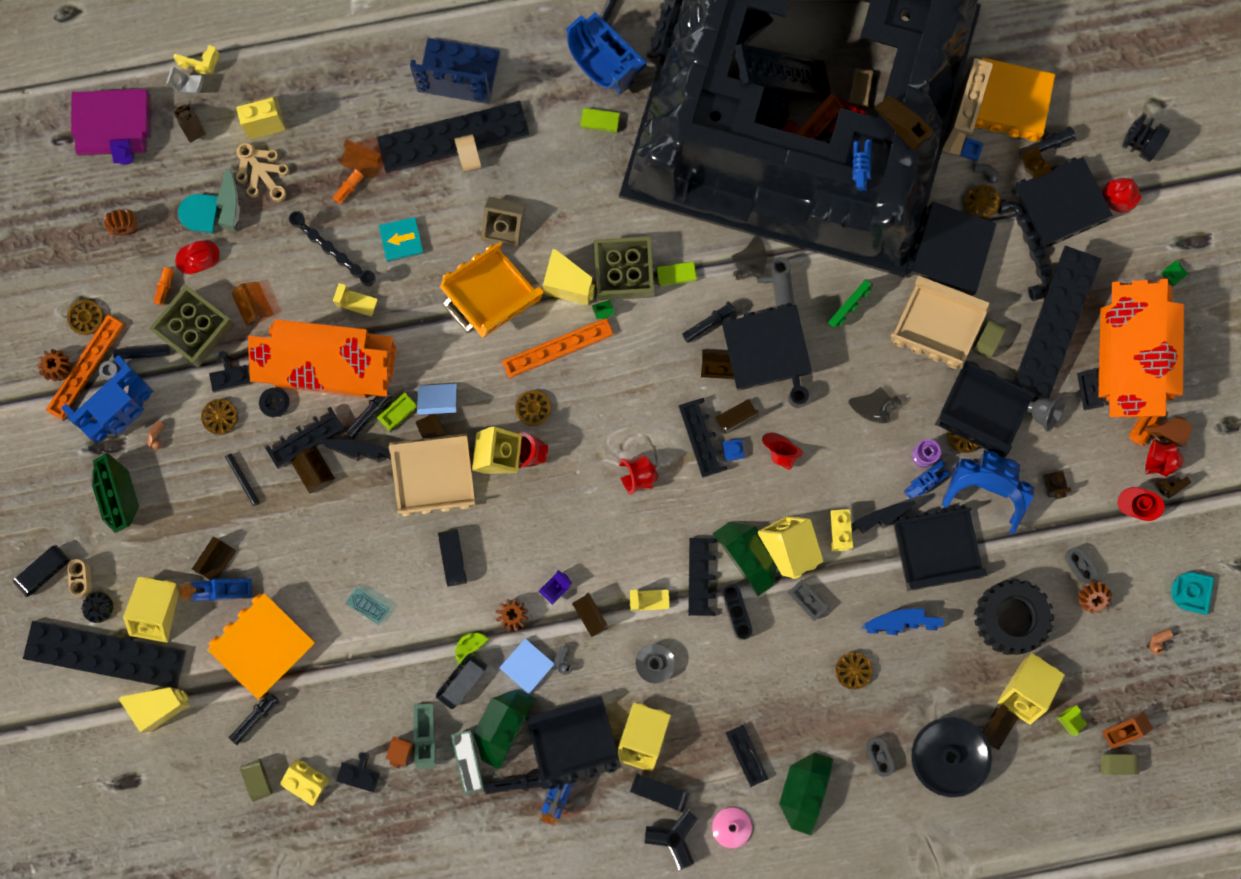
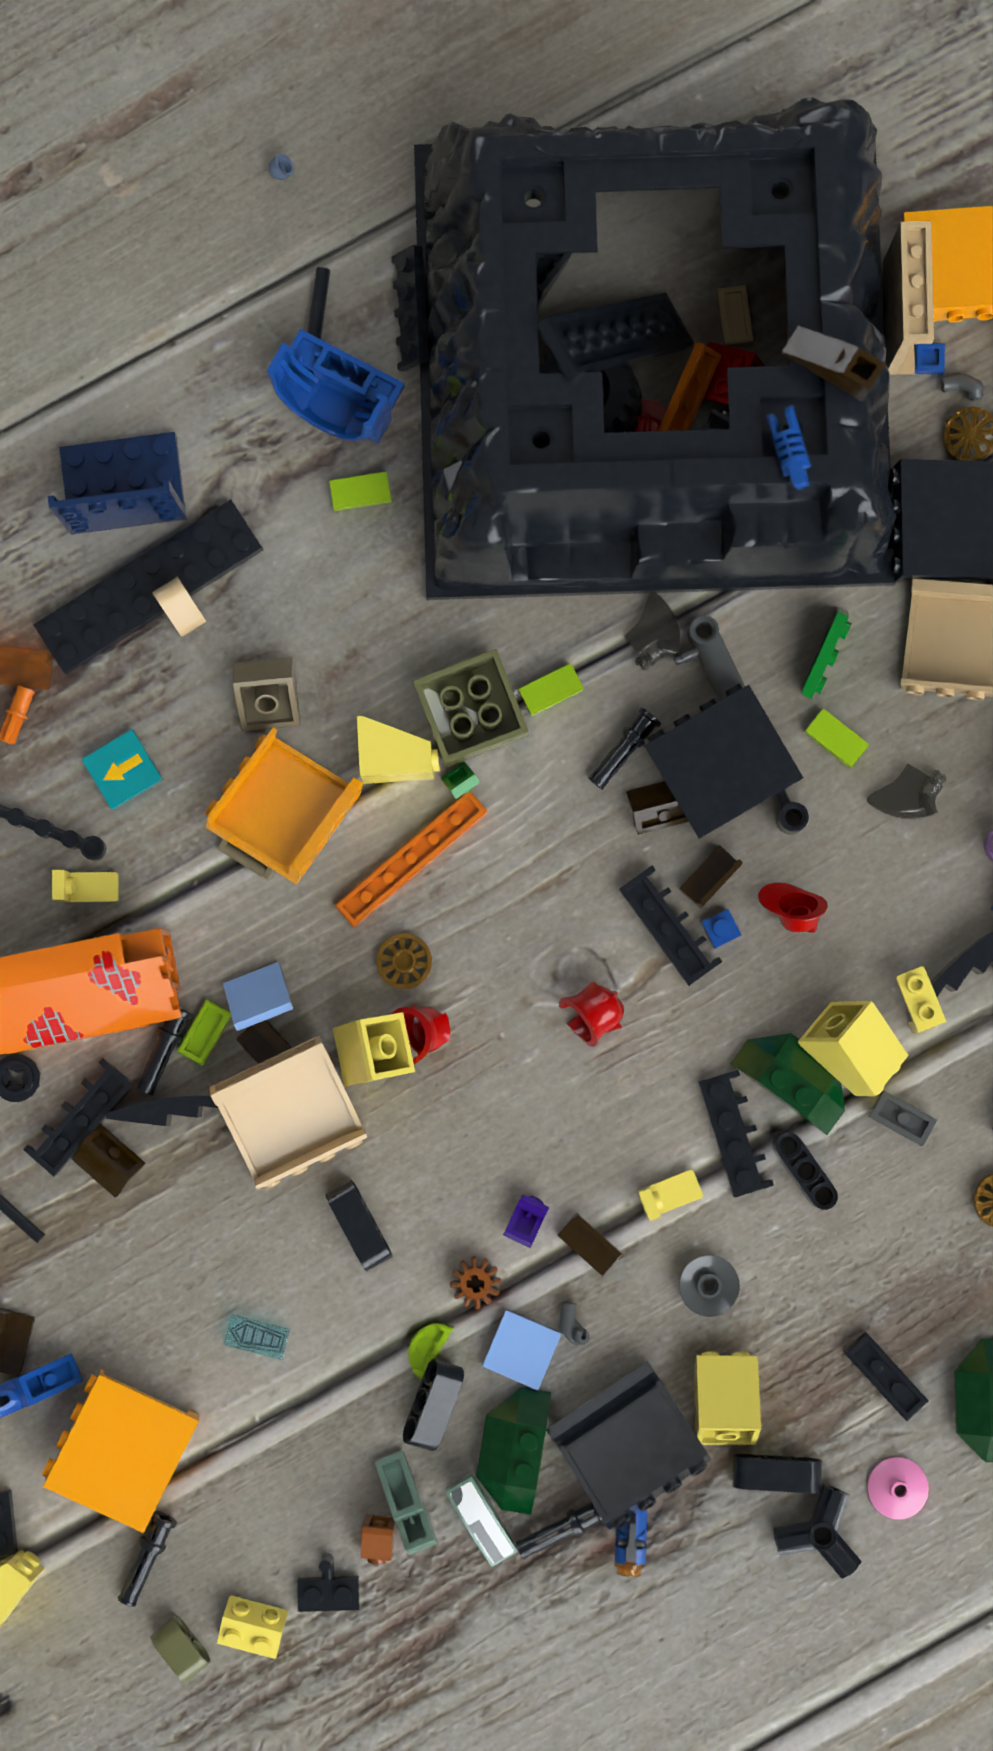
camera: 10 degrees left, 5 degrees up
none -> lime tile [804,708,870,769]

